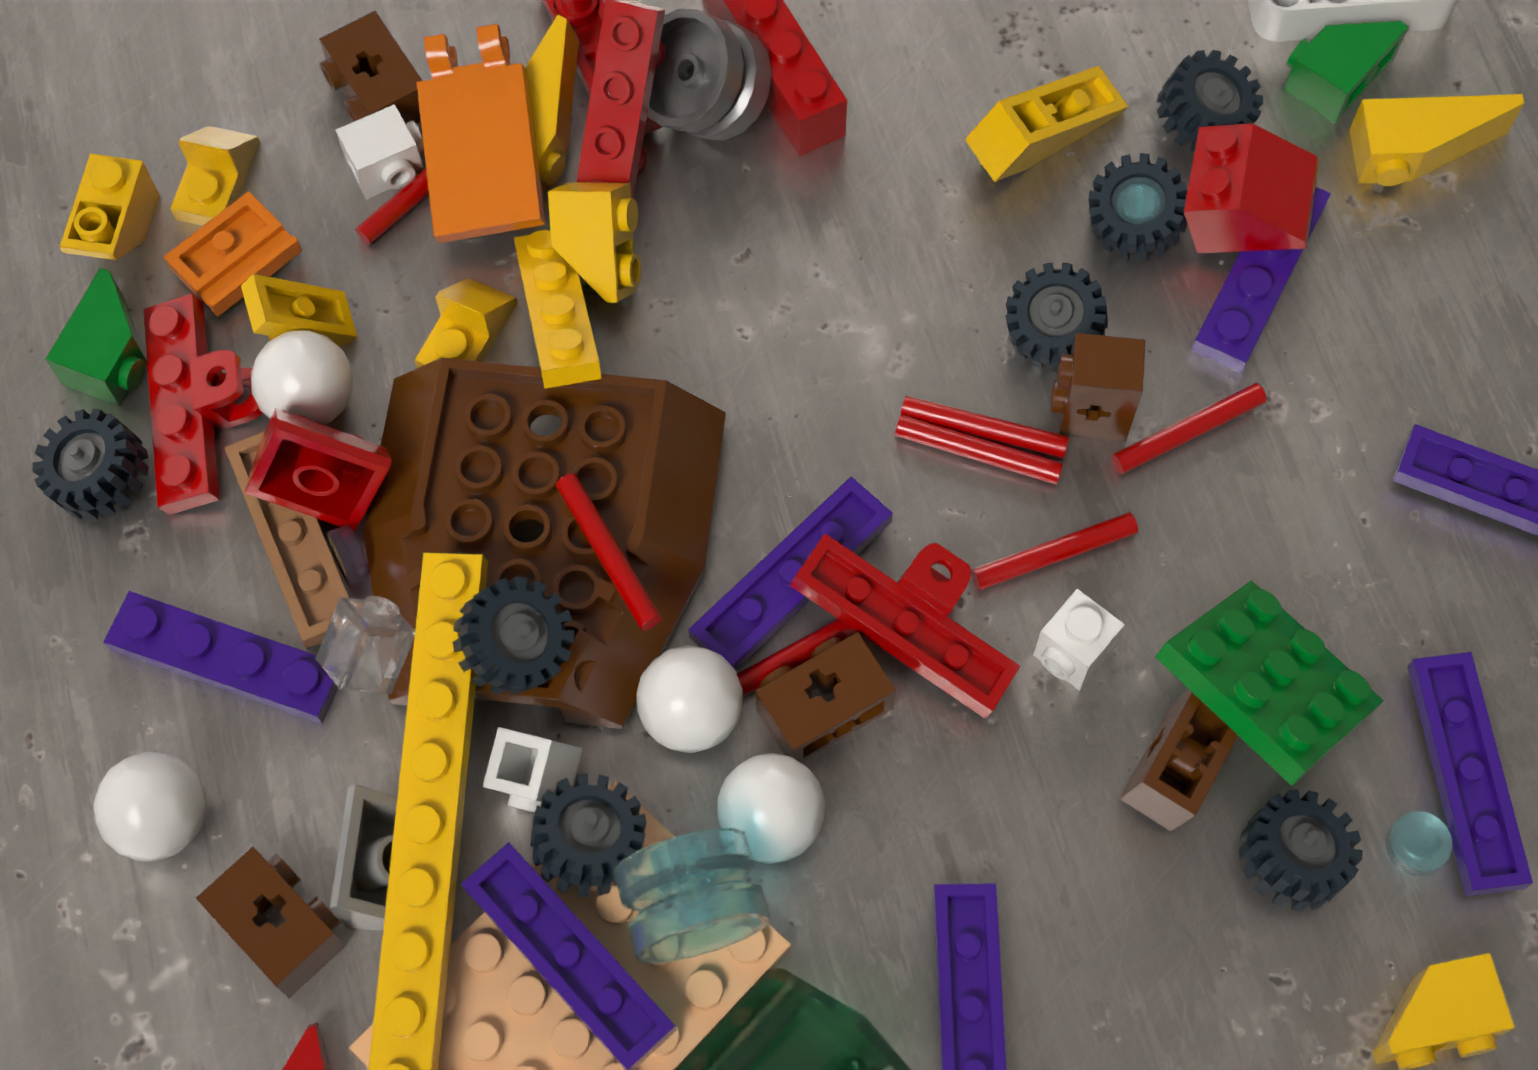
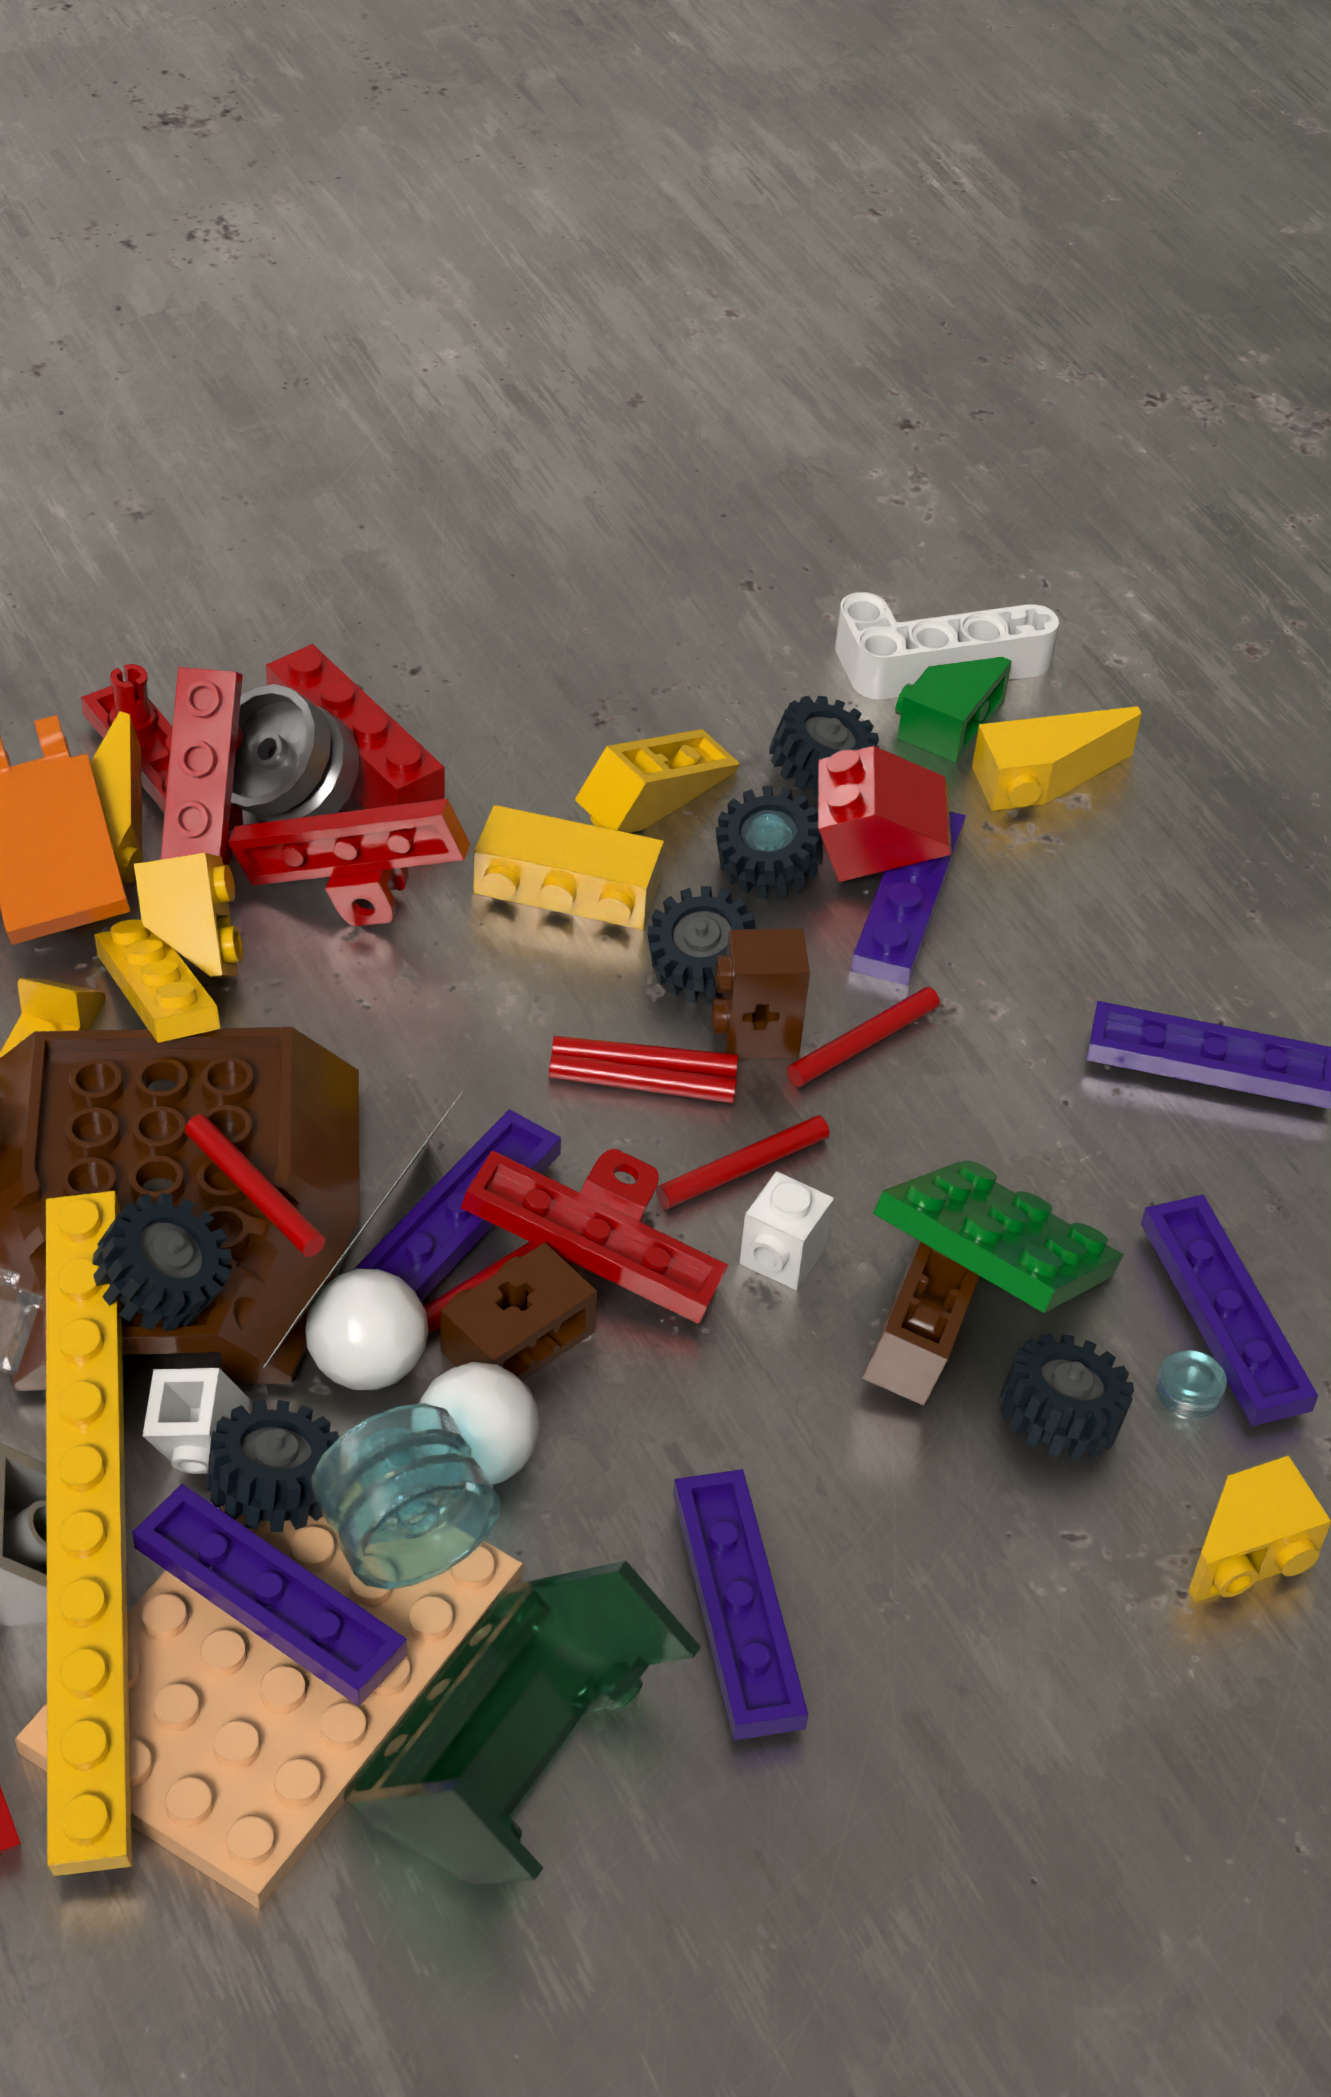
camera: 15 degrees left, 20 degrees down
none -> red plate [228,799,470,927]
none -> white sticker [263,1091,463,1368]
none -> yellow brick [473,805,664,930]

